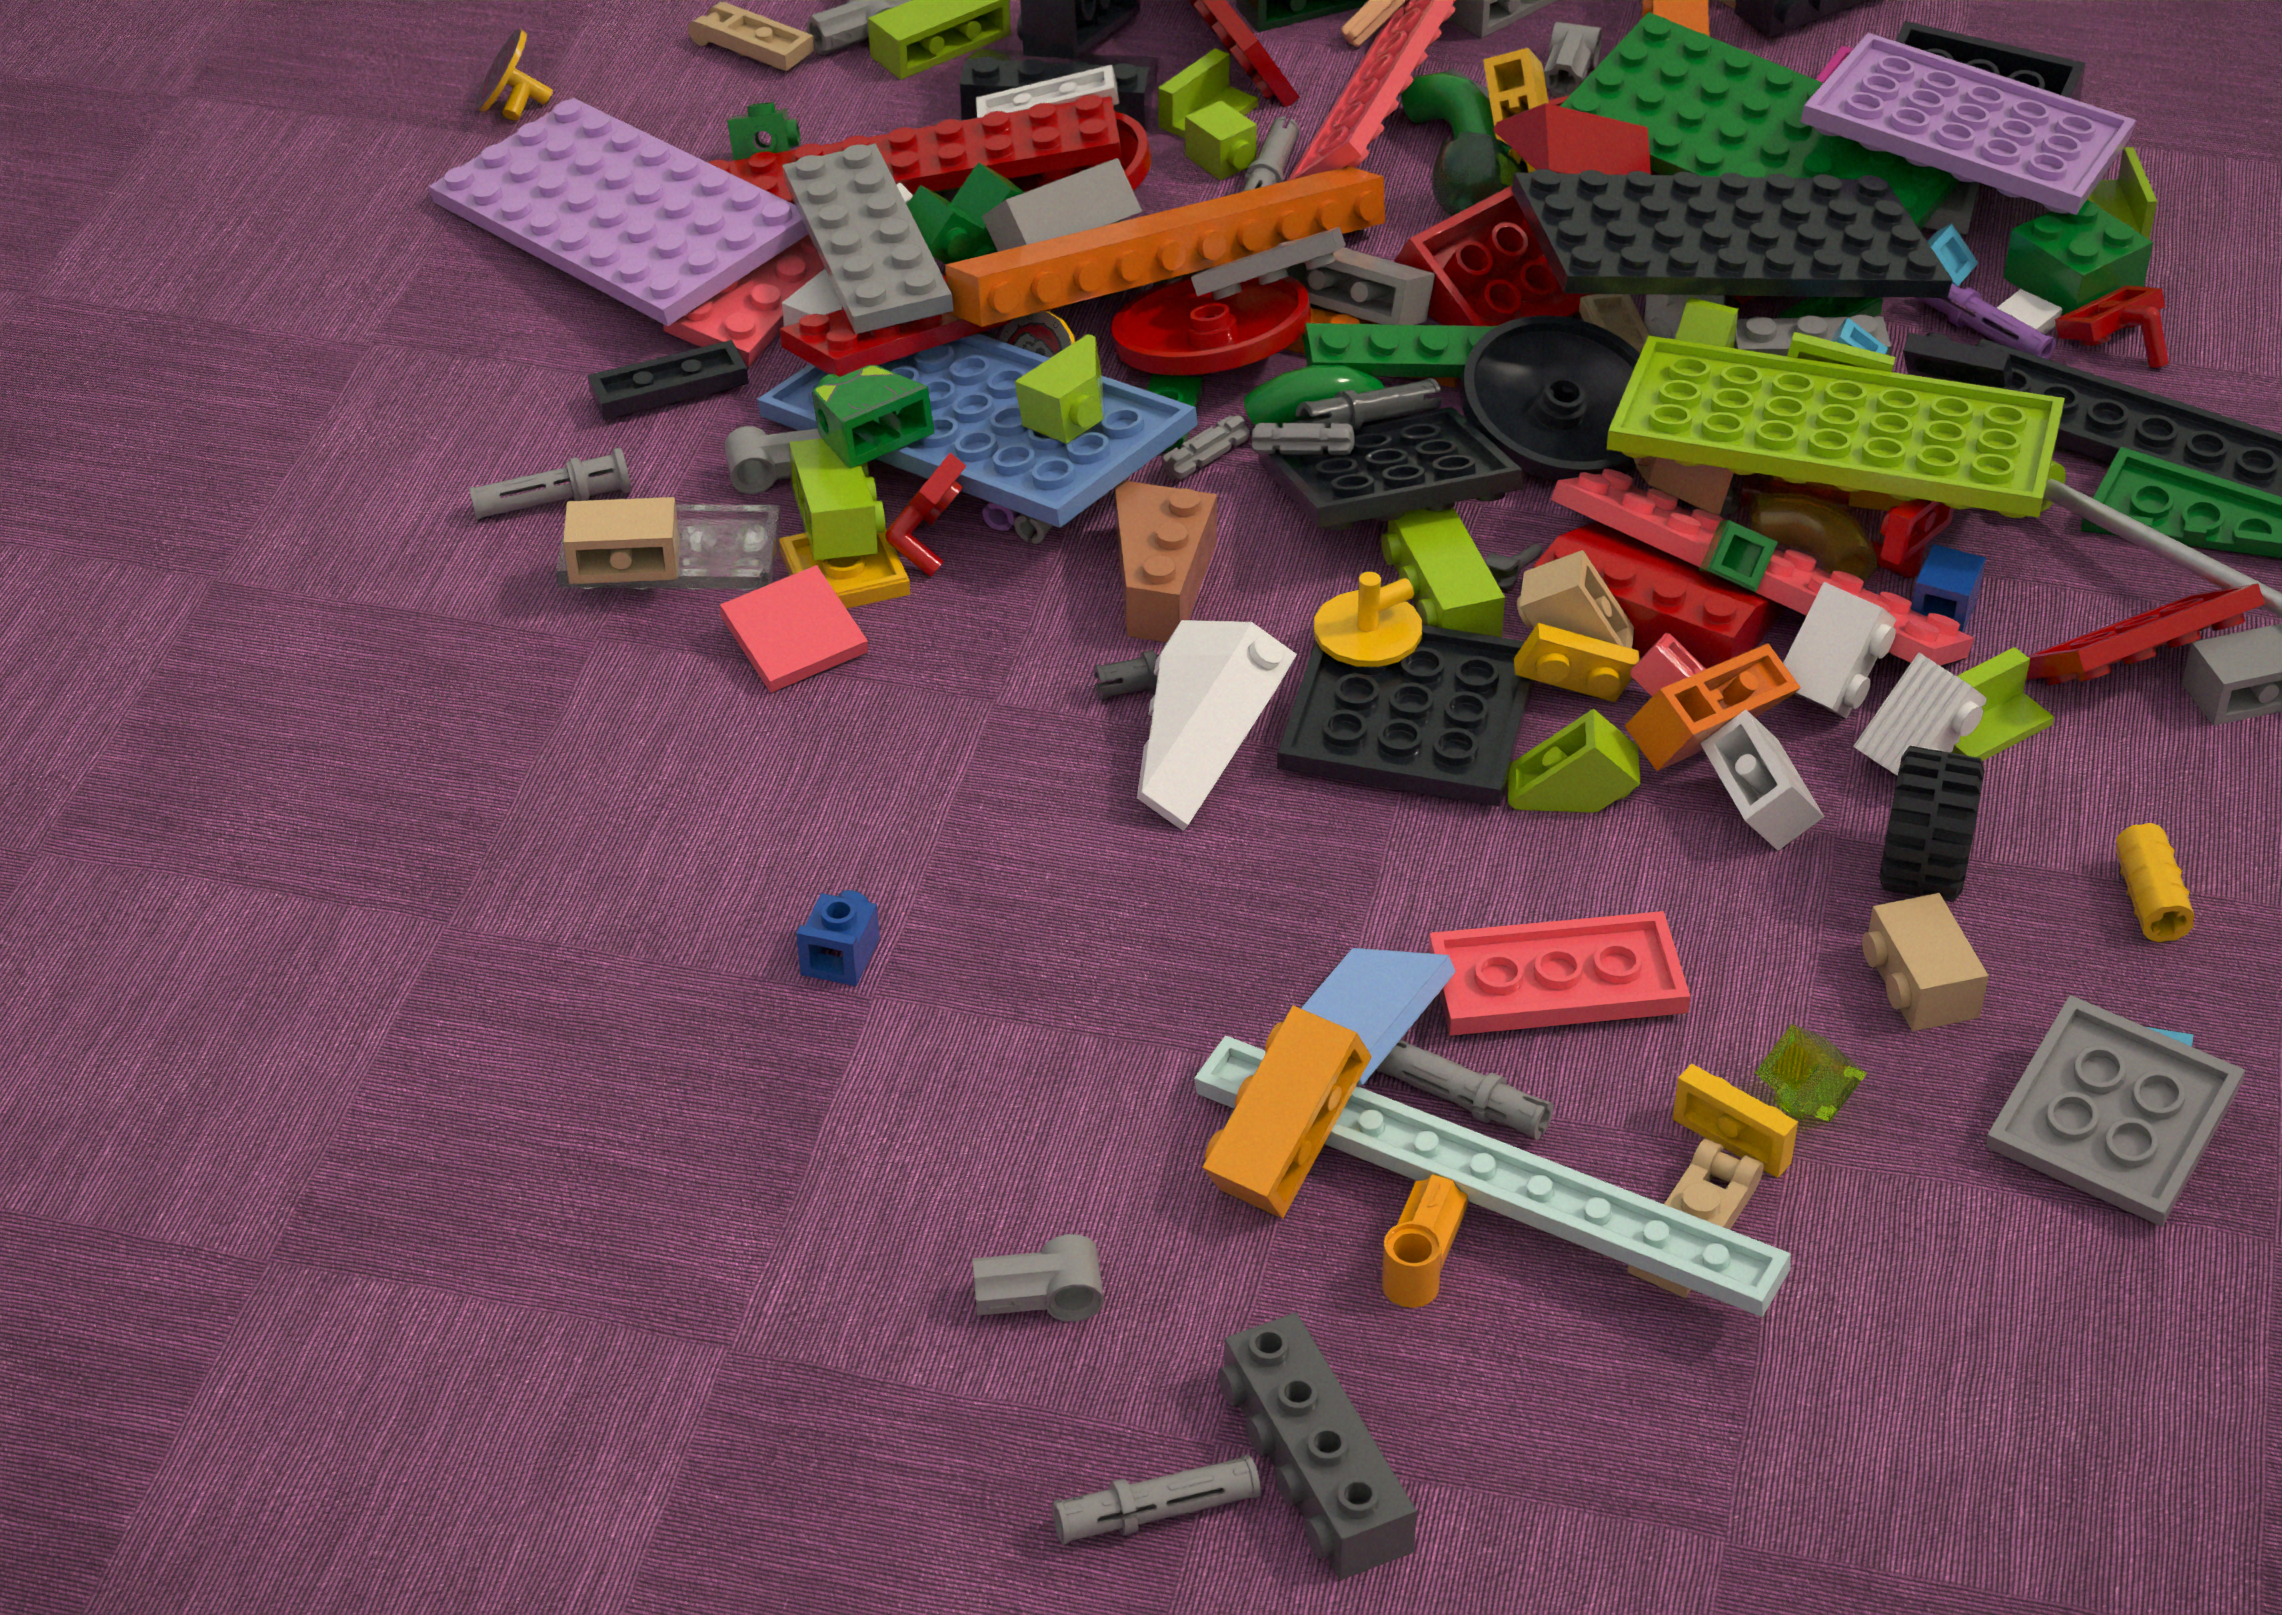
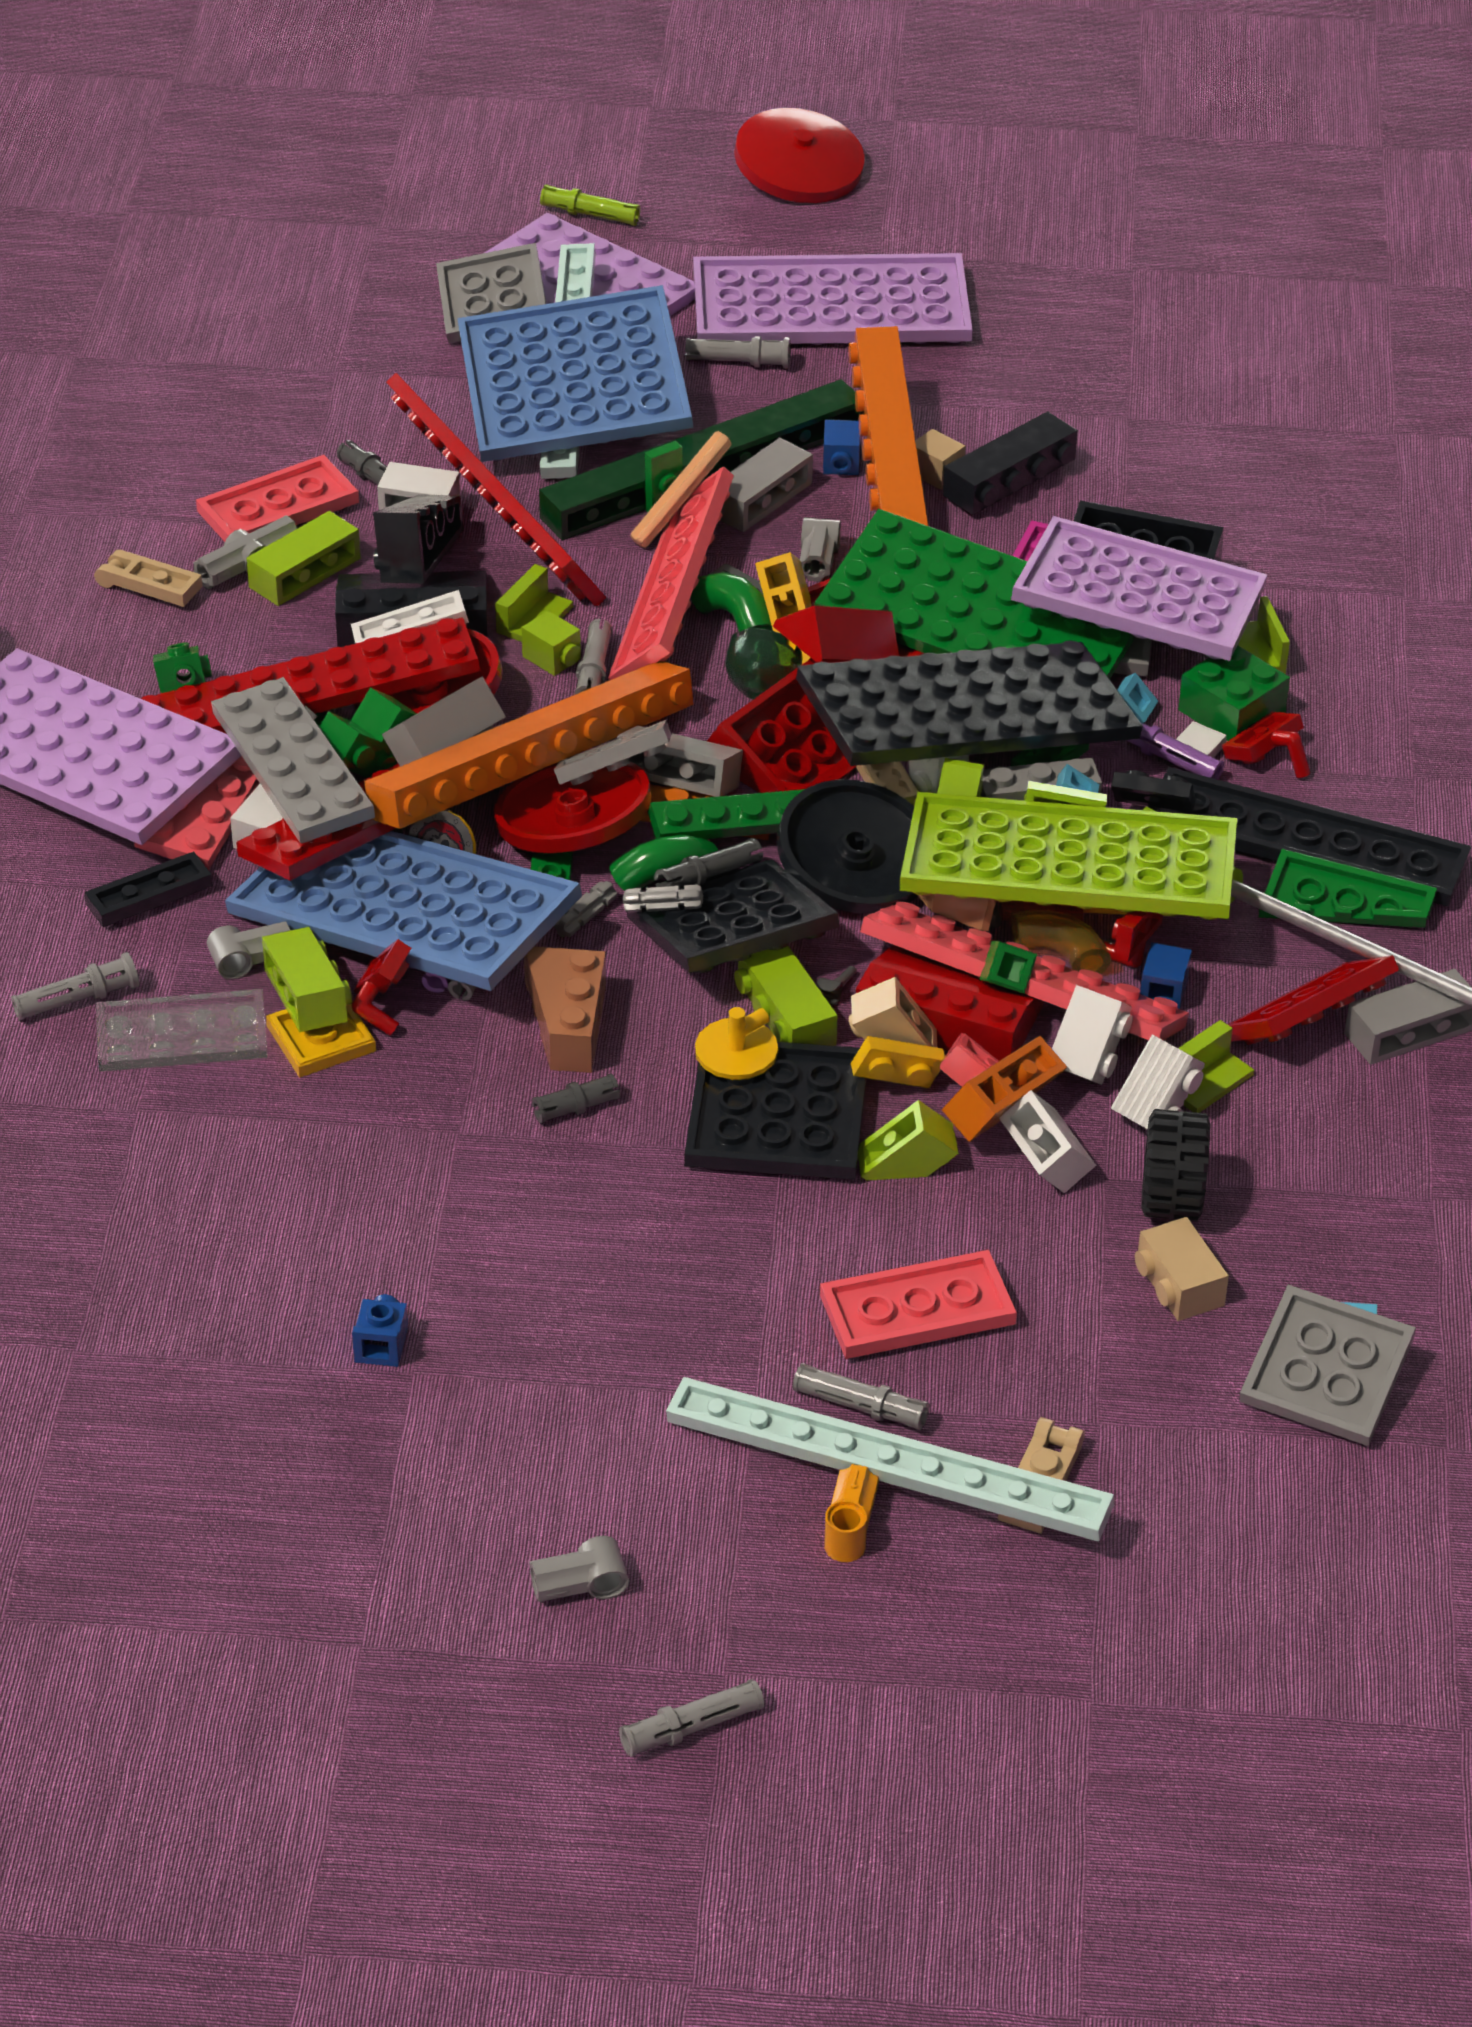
camera: 10 degrees left, 0 degrees up
tan brick [563,497,680,584] -> none
coral tile [720,565,868,693] -> none
green torso [812,365,935,468] -> none
lime slope [1014,334,1103,444] -> none
white wedge [1137,620,1297,831] -> none
light orange brick [1202,1005,1372,1219] -> none
dark grey brick [1218,1312,1417,1580] -> none
light blue tile [1301,948,1456,1085] -> none
yellow plate [1672,1063,1798,1178] -> none
clear neon green brick [1755,1024,1867,1122] -> none
yellow axle [2115,823,2195,942] -> none

